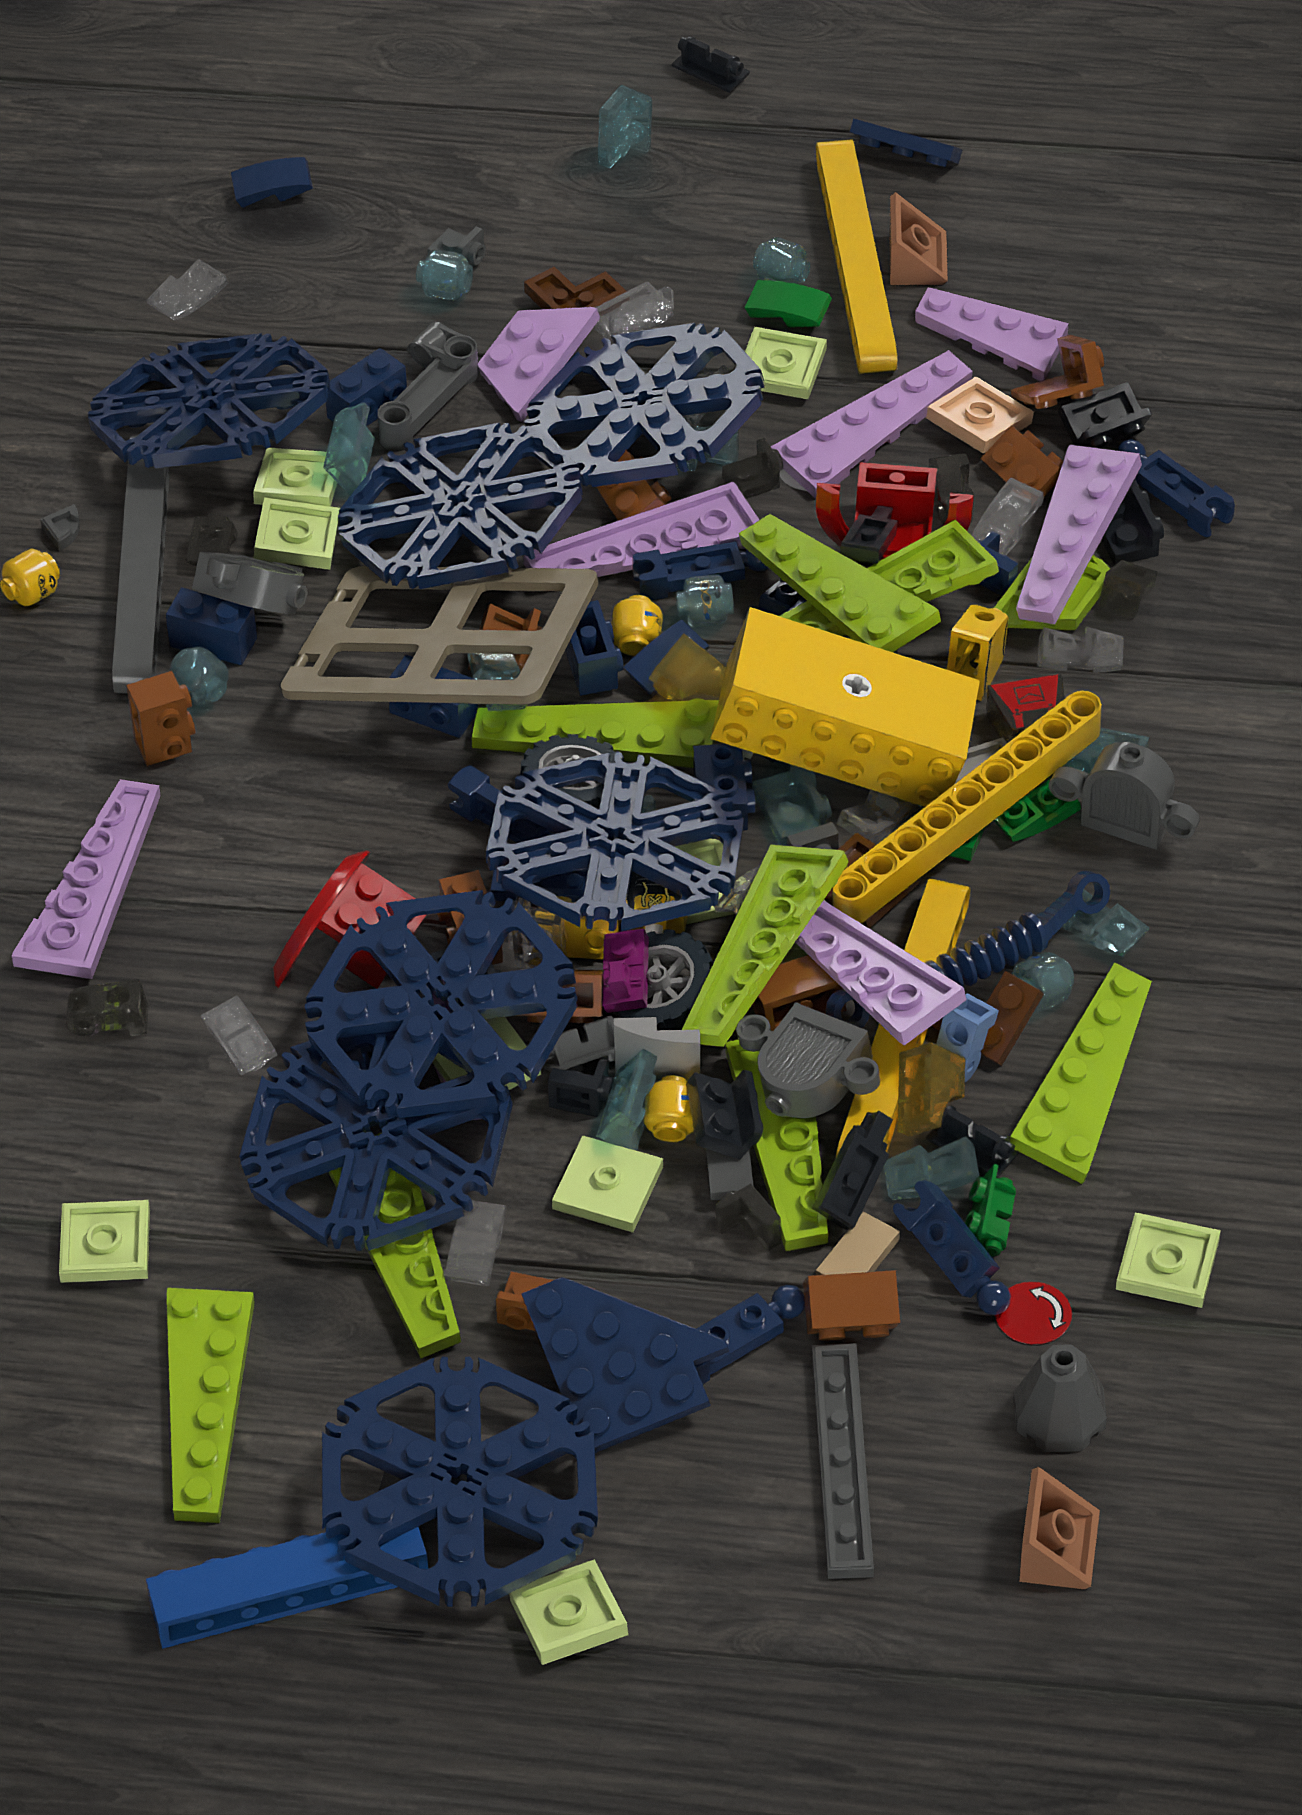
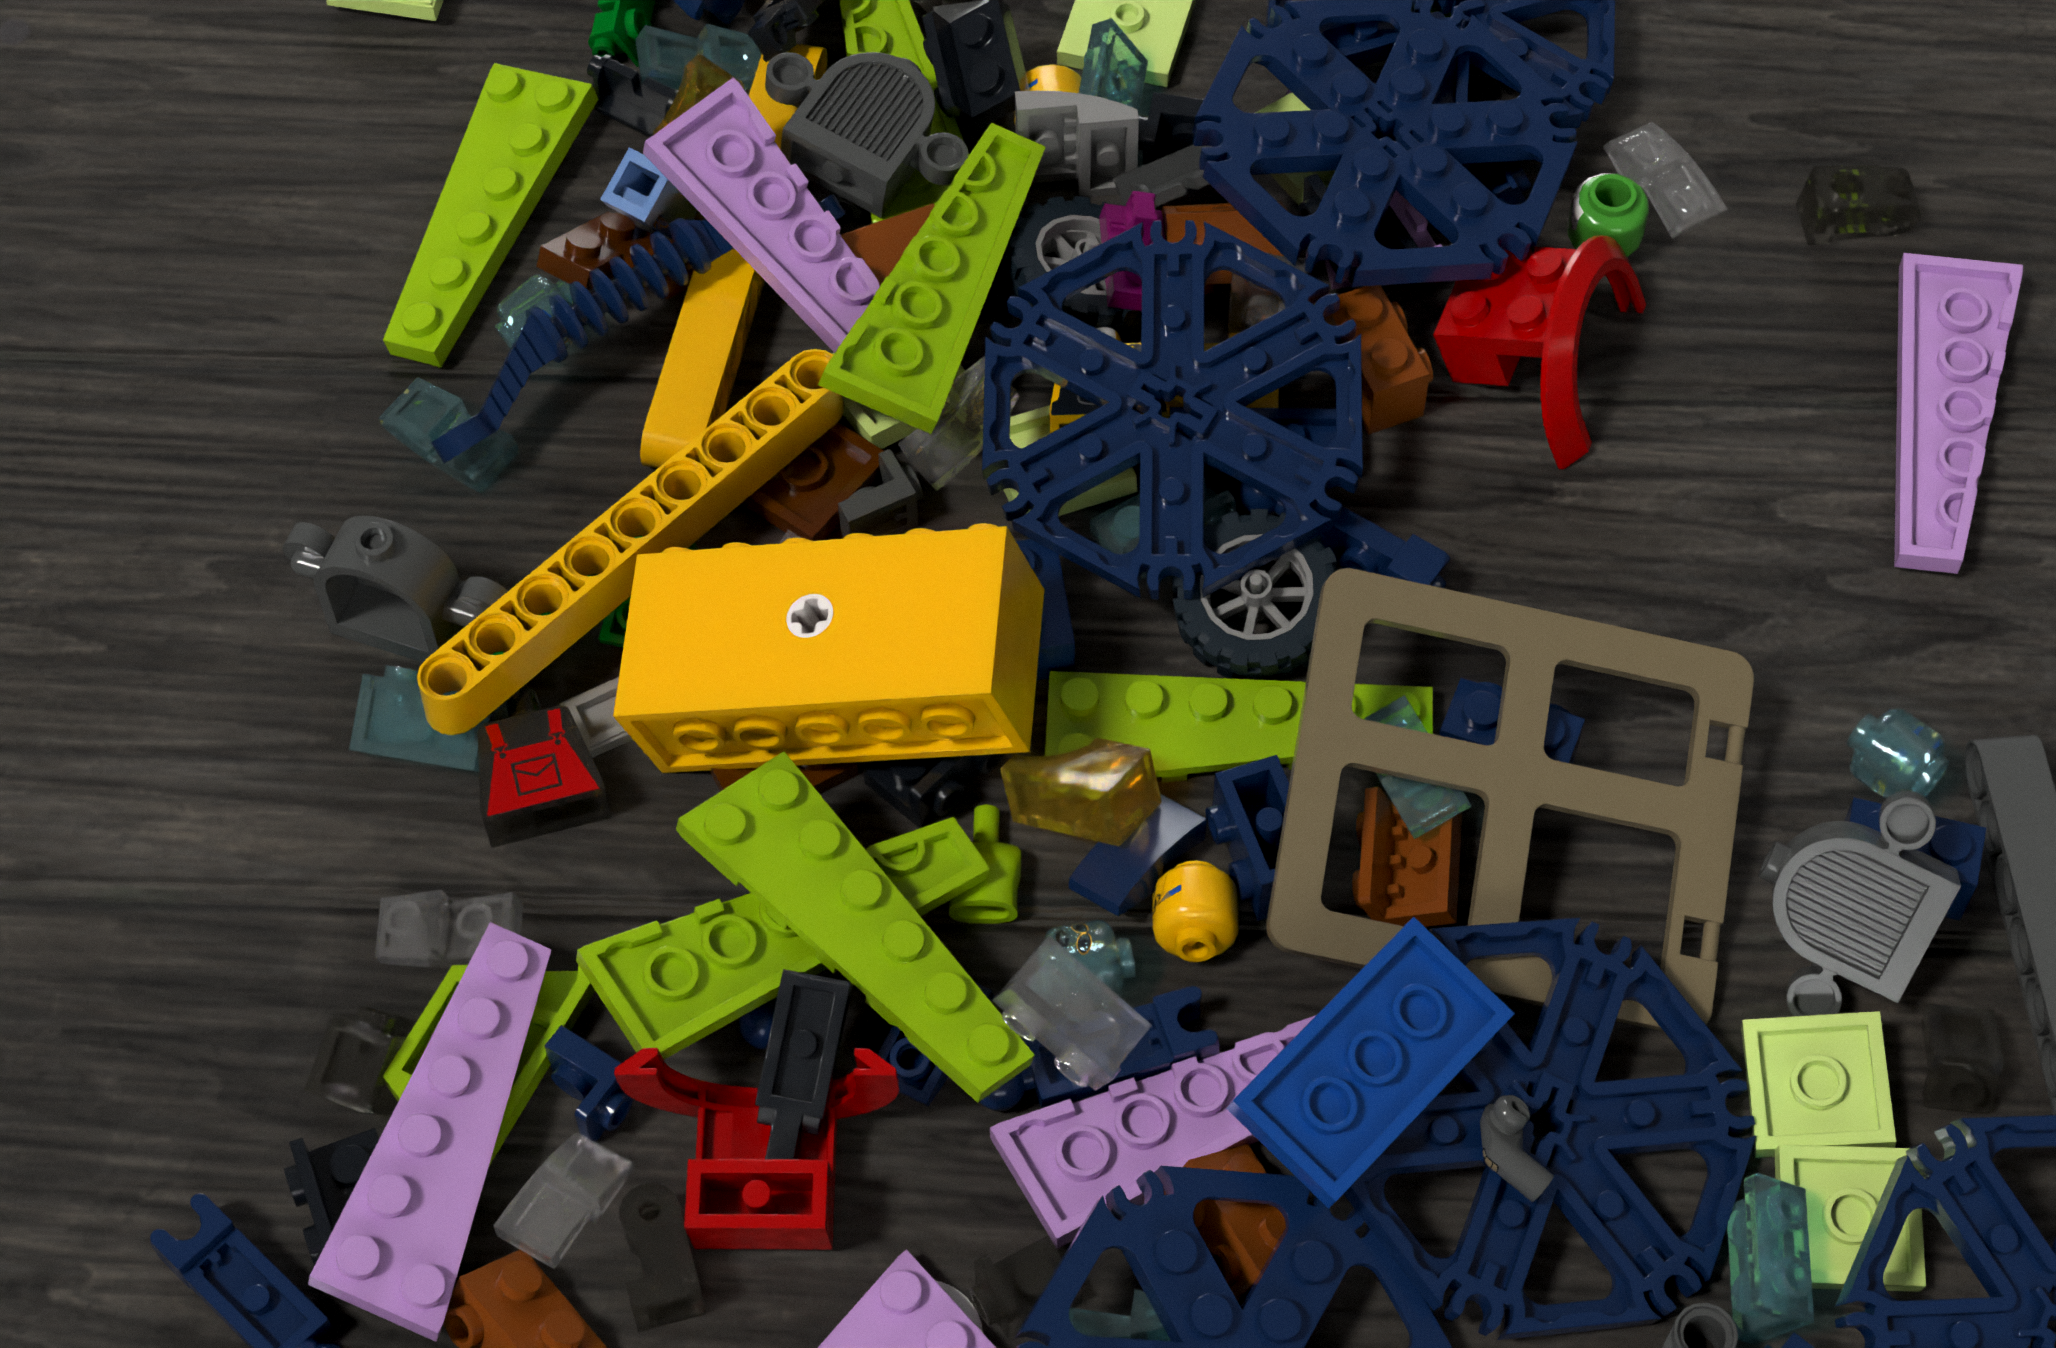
camera: 175 degrees right, 10 degrees up
dark orange brick [126,671,196,766] -> none
yellow torso [947,605,1009,701] -> none
none -> clear bracket [992,935,1152,1091]
none -> blue plate [1226,917,1515,1209]
none -> dark grey arm [1480,1095,1554,1203]
none -> bright green head [1567,173,1649,257]

